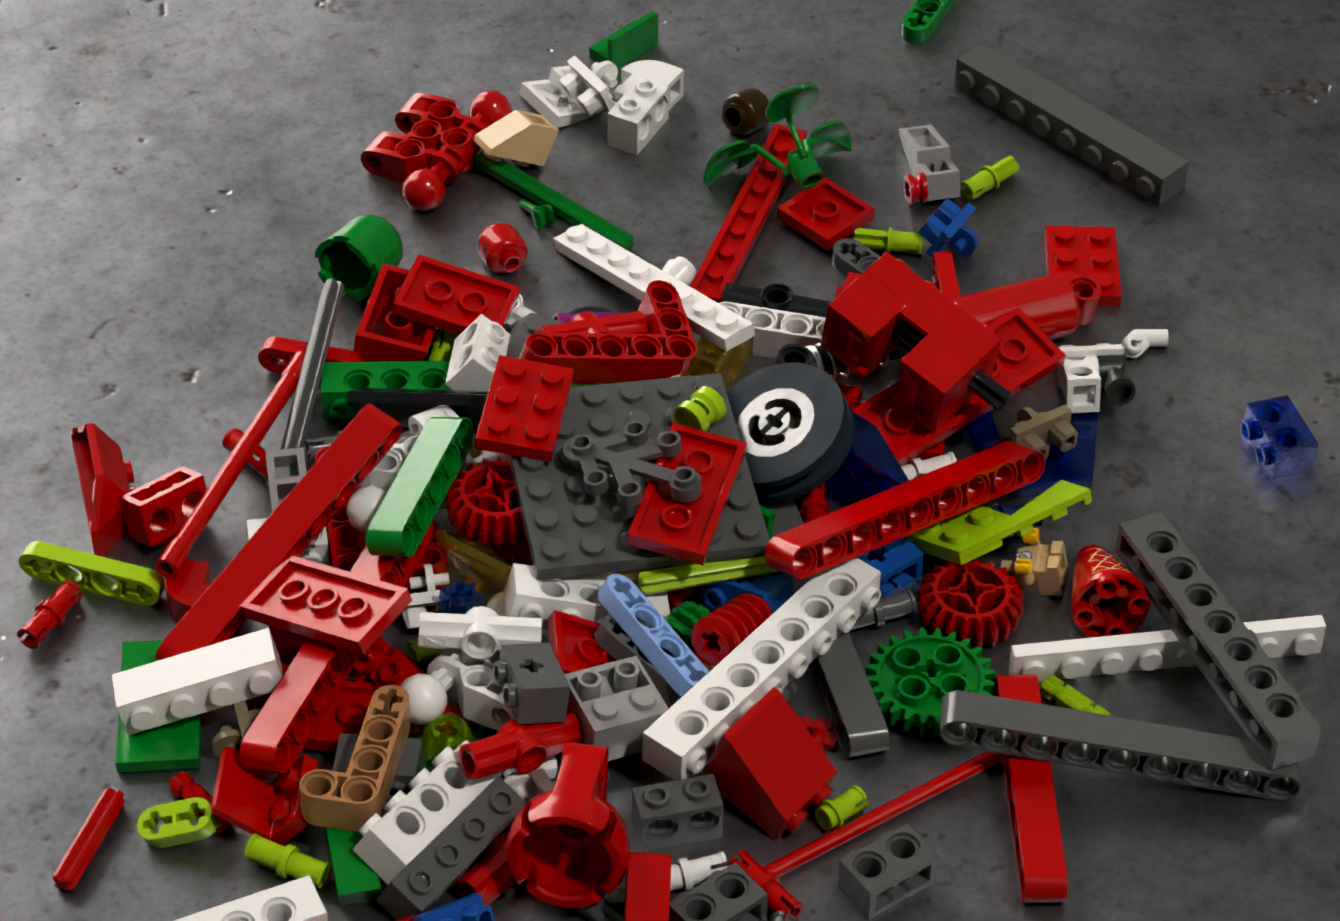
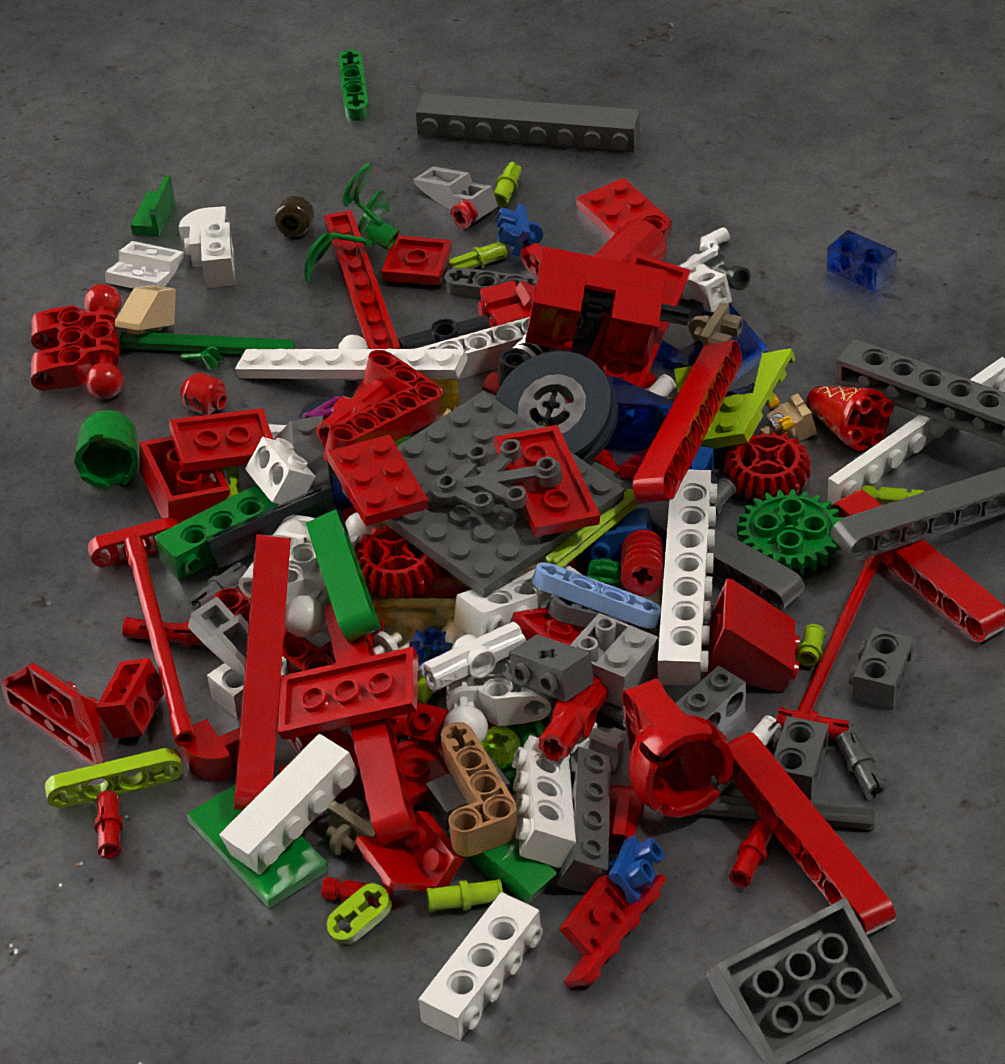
camera: 30 degrees left, 0 degrees up
red axle [52,787,125,892] -> none
dark grey axle [281,278,344,450] -> none
white hips [559,55,618,116] -> none
lime wheel [673,386,727,432] -> none

